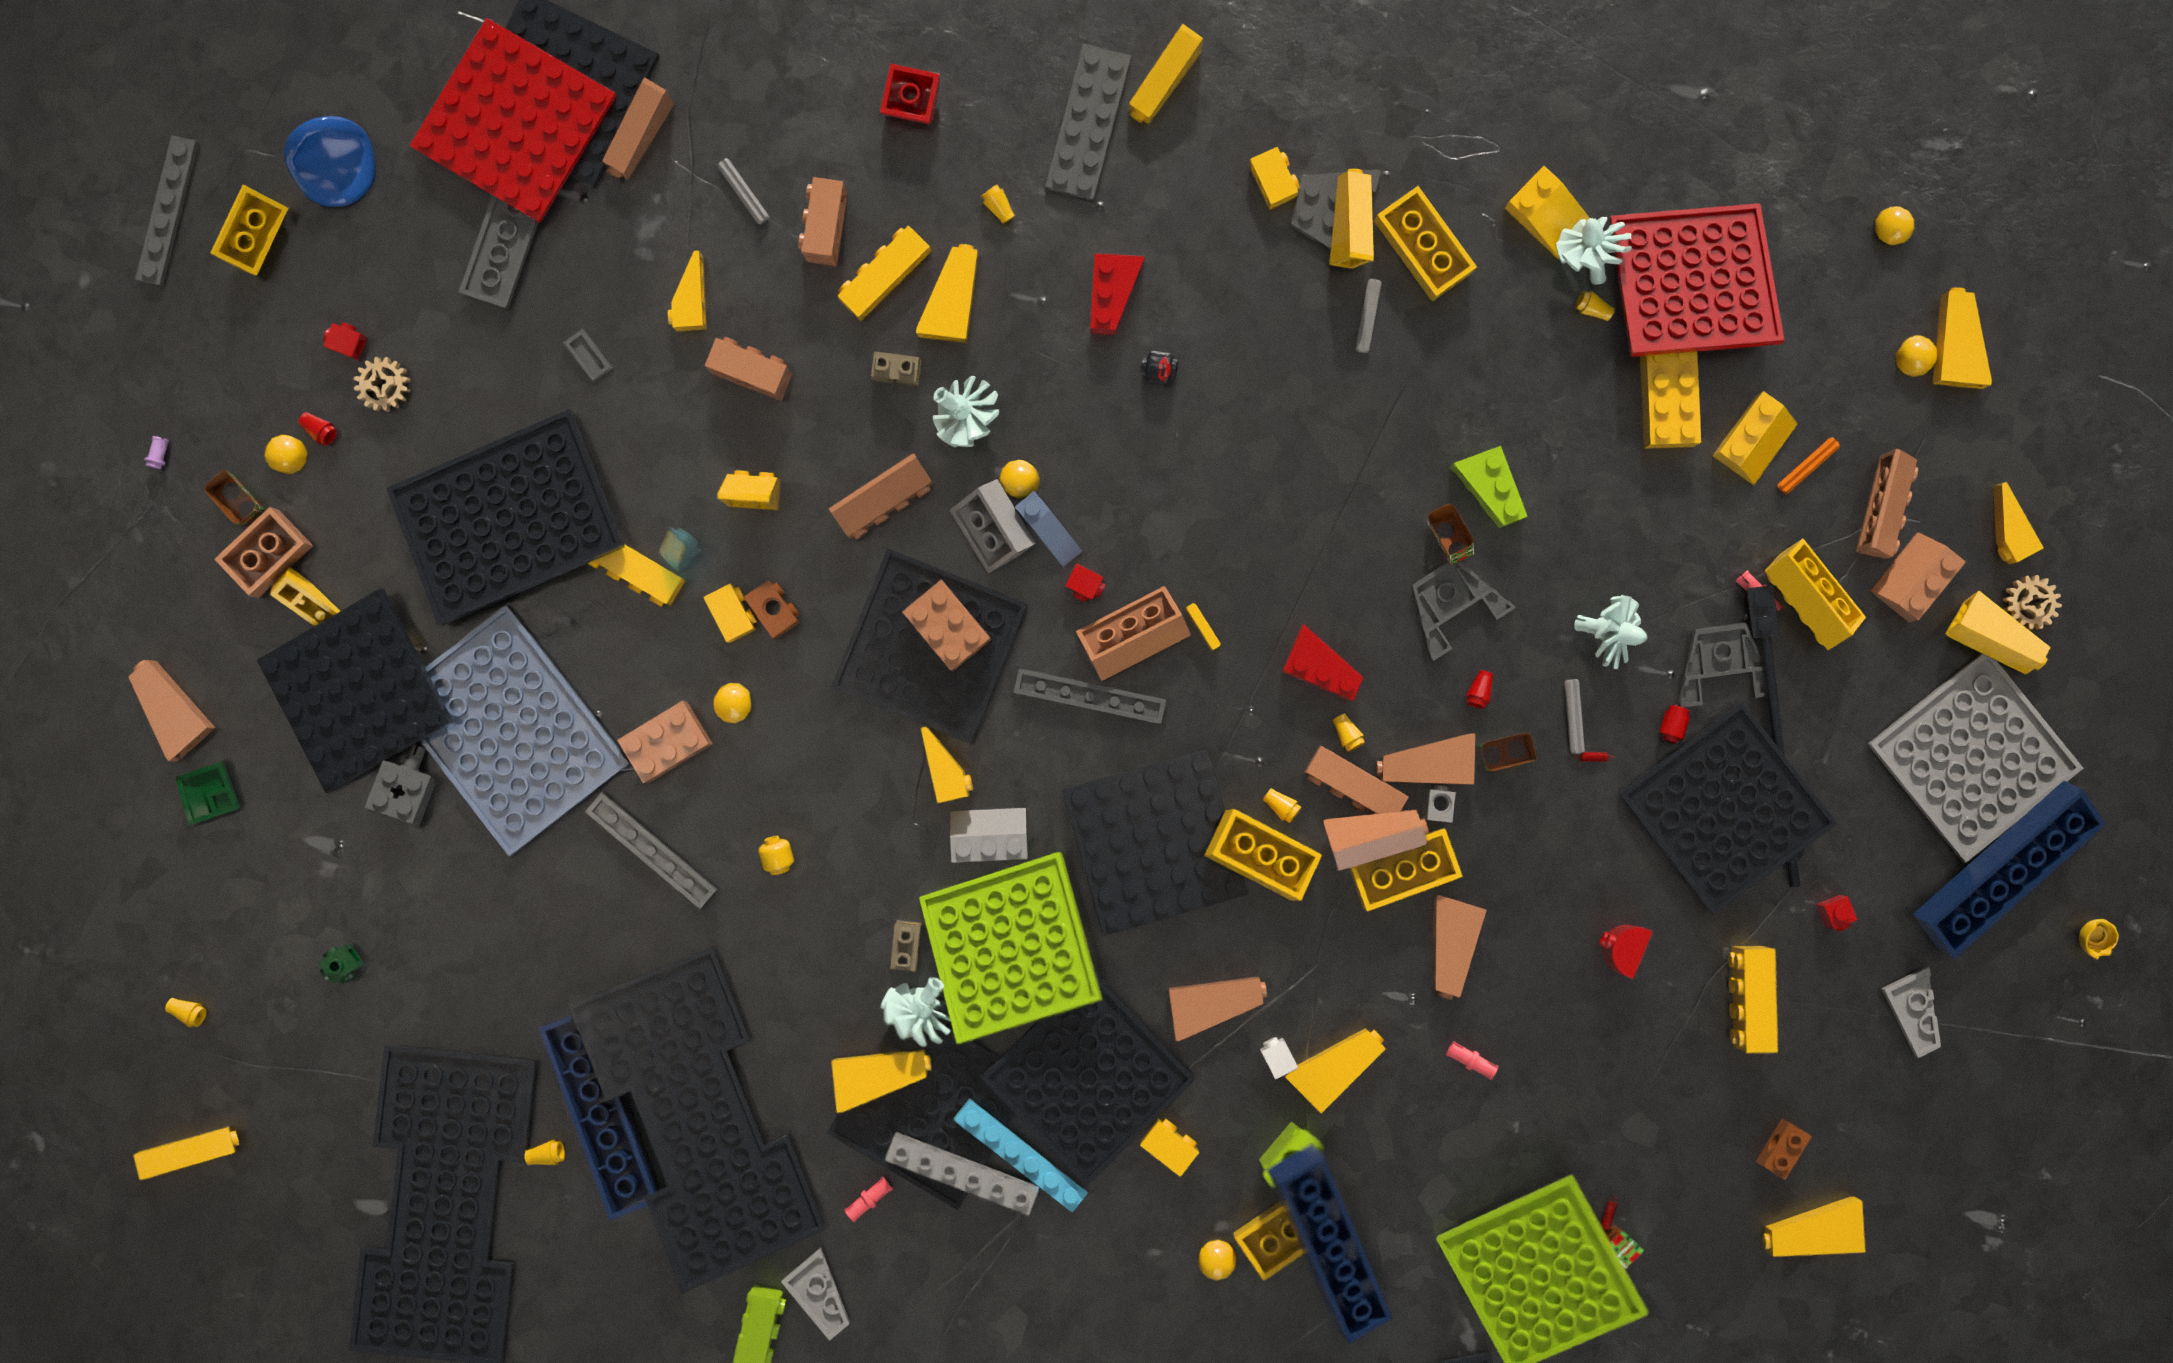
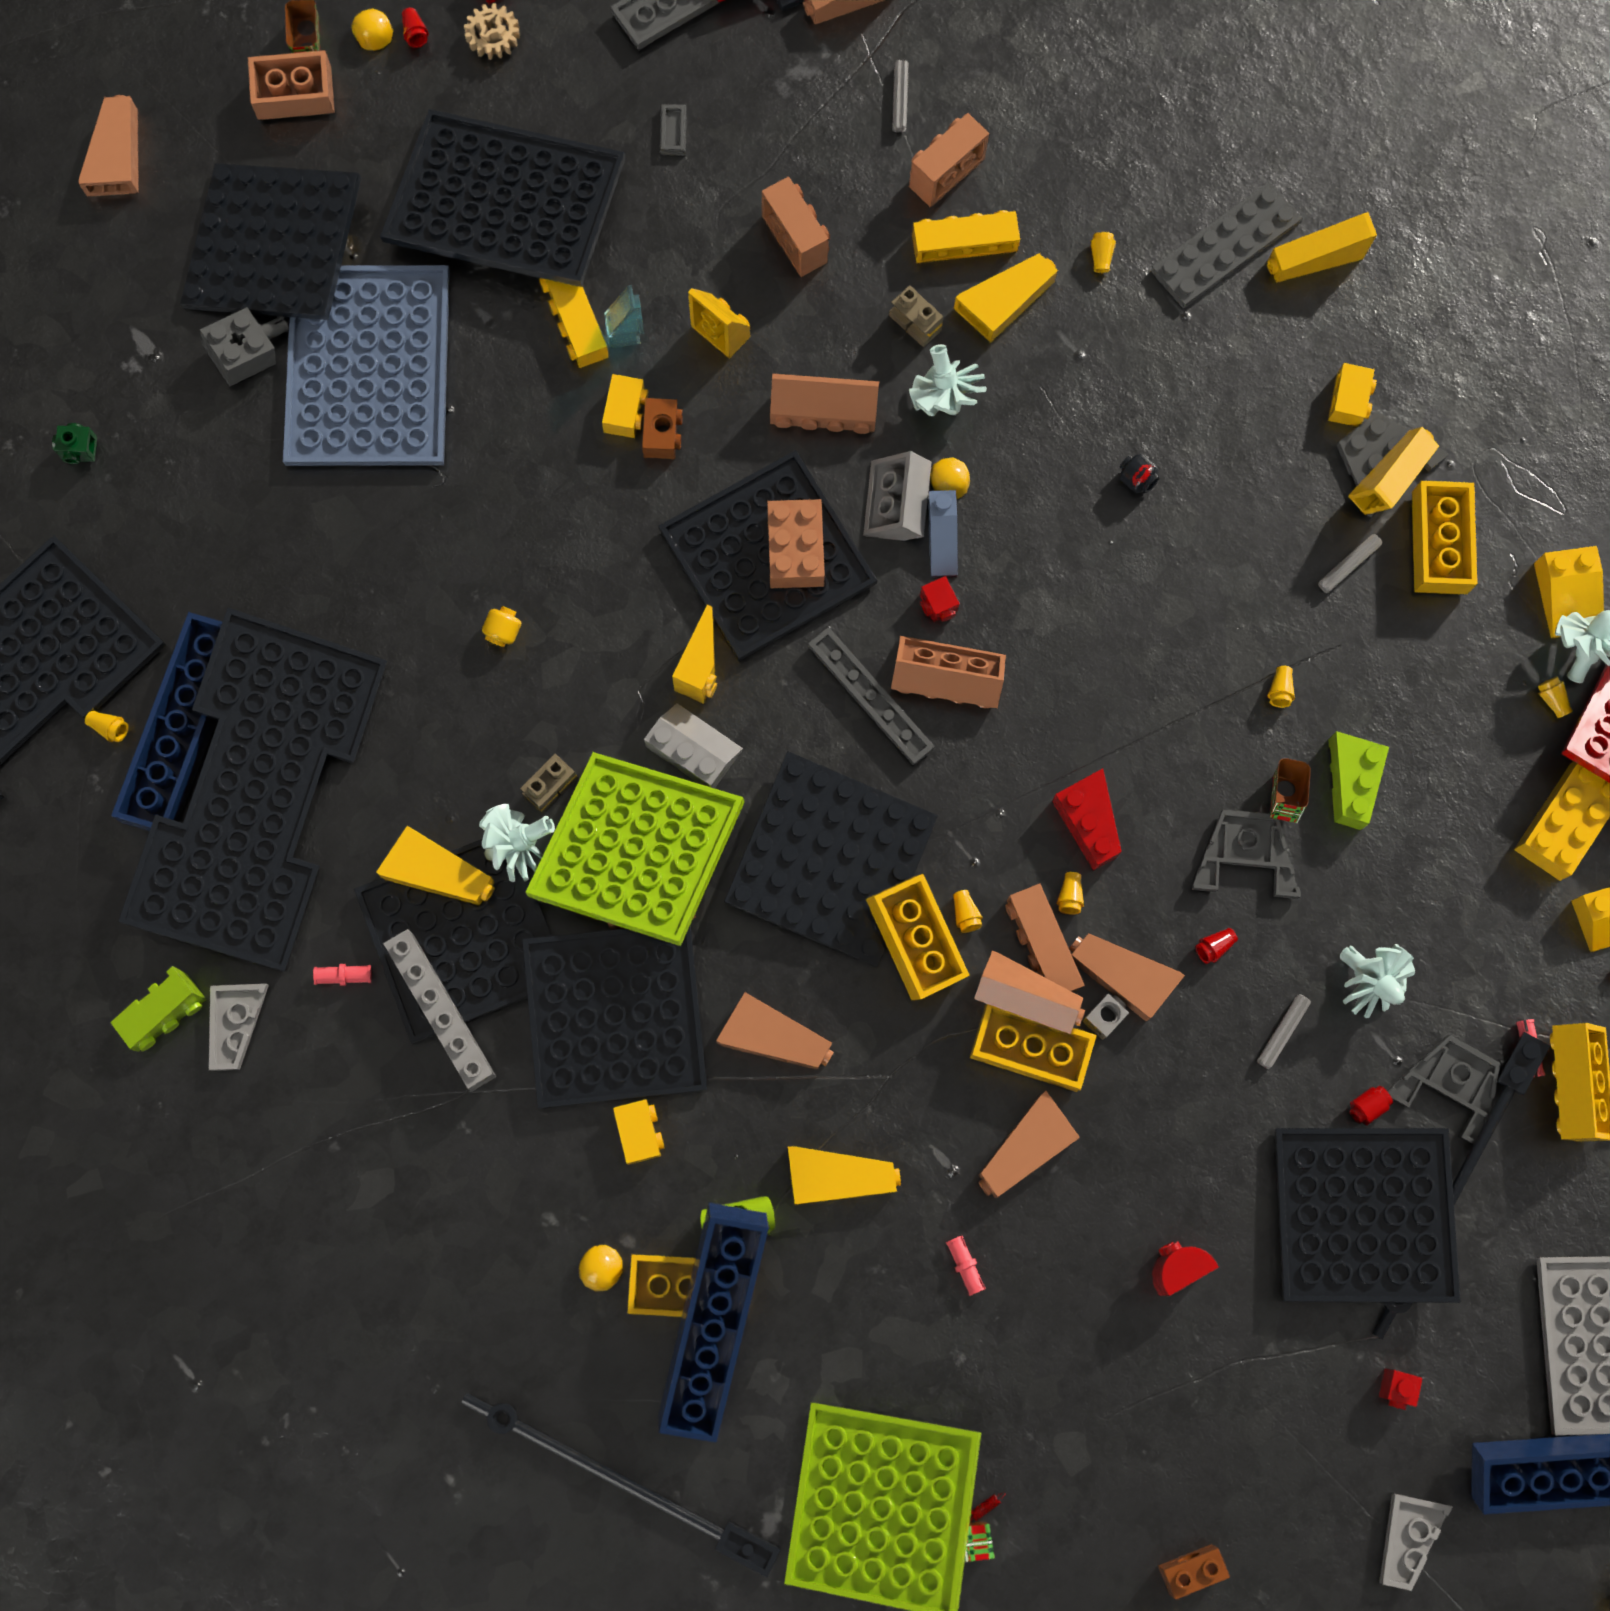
camera: 30 degrees right, 10 degrees down
dark green plate [176,761,241,826] -> none
yellow slope [270,566,340,626] -> none
dark grey plate [585,792,718,909] -> none
nougat brick [617,701,713,783] -> none
yellow slope [668,251,707,331] -> none
yellow hair [713,683,752,723] -> none
red brick [880,64,940,125] -> none
medium azure plate [954,1098,1088,1213] -> none
red wedge [1090,253,1145,335] -> none
yellow tile [1185,603,1221,651] -> none
white brick [1260,1037,1298,1079] -> none
dark orange piece [1478,733,1537,771] -> none
red piece [1573,752,1615,762] -> none
yellow brick [1728,946,1778,1053] -> none
none -> yellow cone [1268,666,1295,708]

